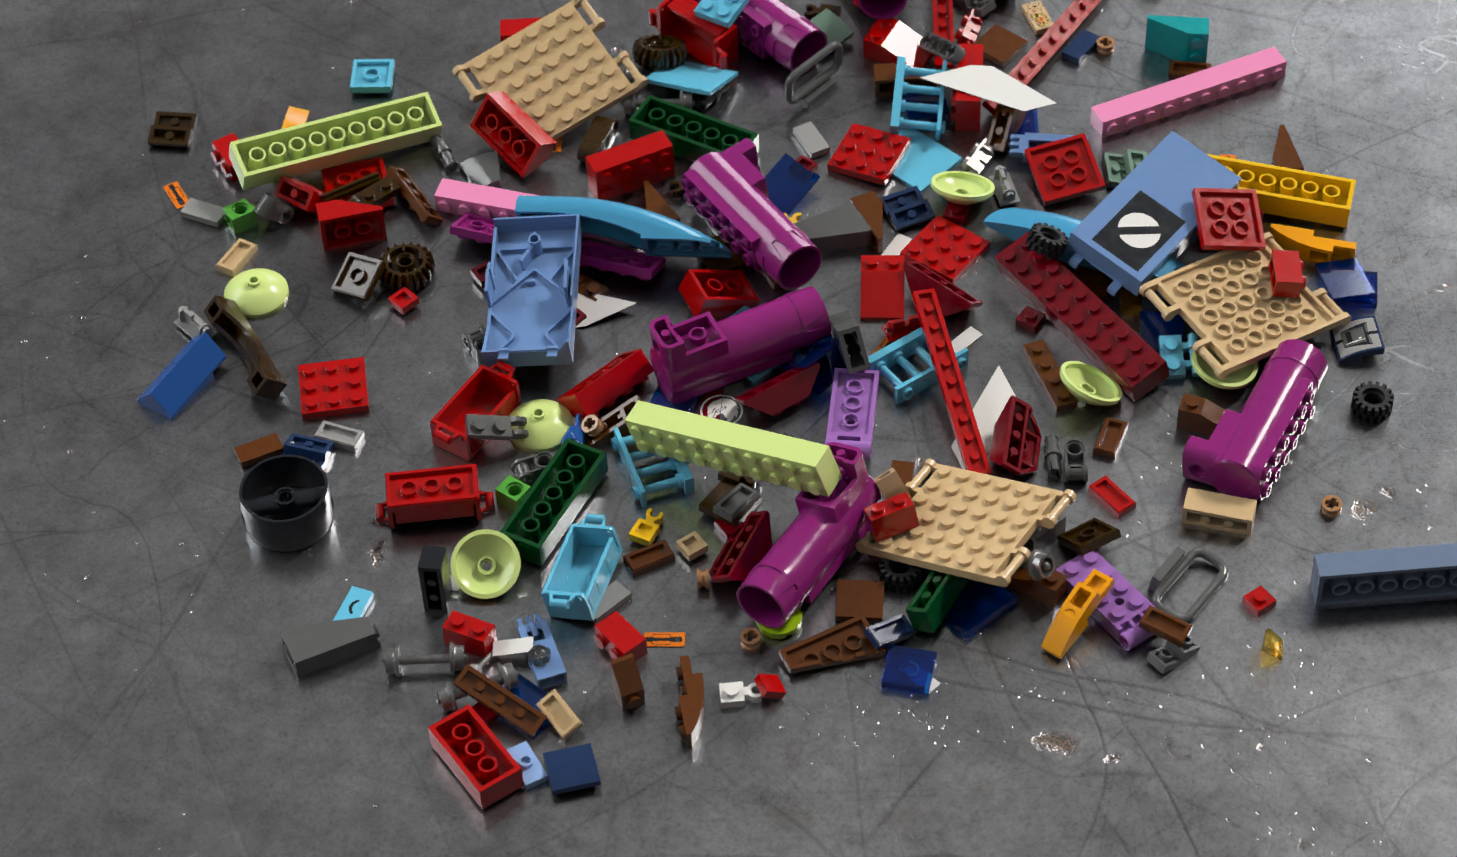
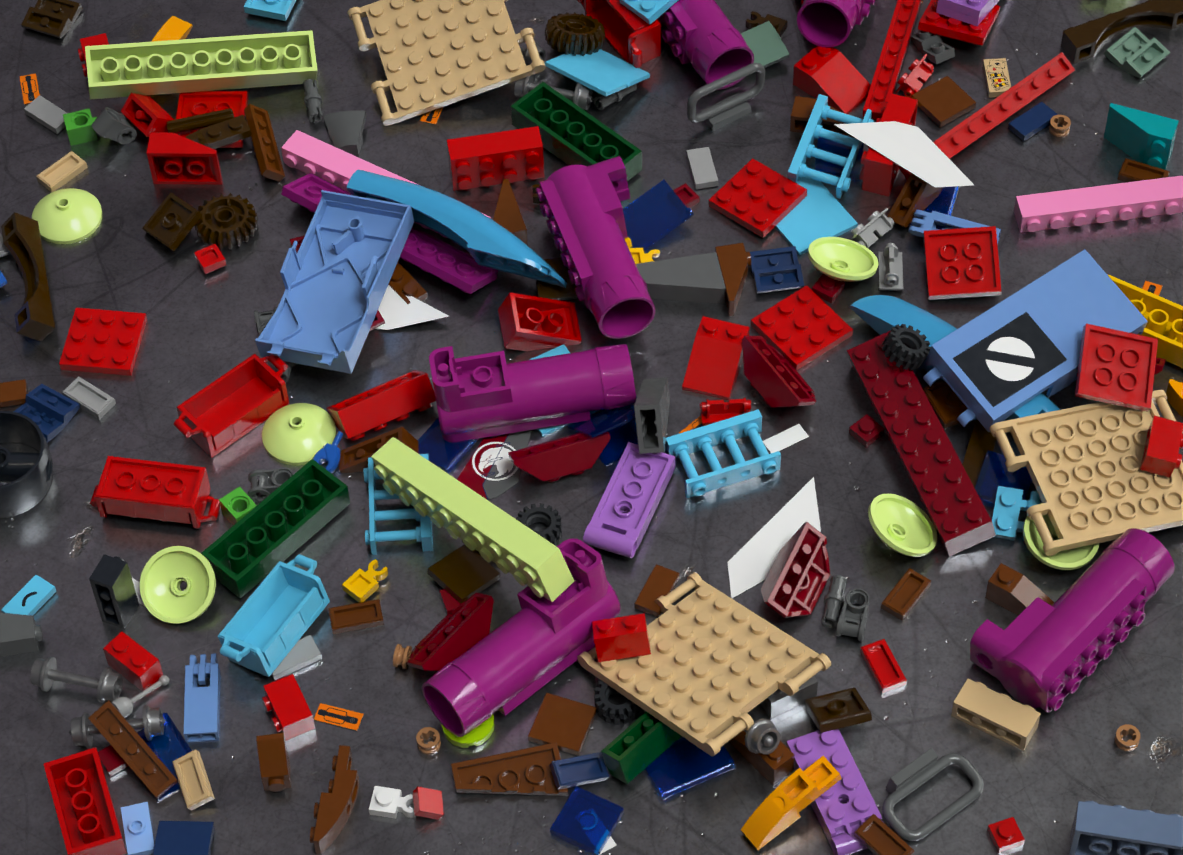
camera: 15 degrees right, 5 degrees up
dark grey hinge [465,414,529,440] -> none
red slope [470,91,557,178] -> none
white sticker [492,637,533,656] -> none
clear smoke plate [528,645,551,667] -> none
dark brown beam [577,115,619,162] -> none
medium nougat bush [581,414,604,437] -> none
tan plate [676,531,708,562] -> none
dark grey tile [713,483,759,522] -> none
tan brick [873,467,912,500] -> none
white sticker [881,233,912,255] -> none
red plate [912,288,992,475] -> none
dark grey beam [919,32,966,65] -> none
reddish brown plate [1022,339,1078,413] -> none
sand green slope [1101,149,1147,188] -> none

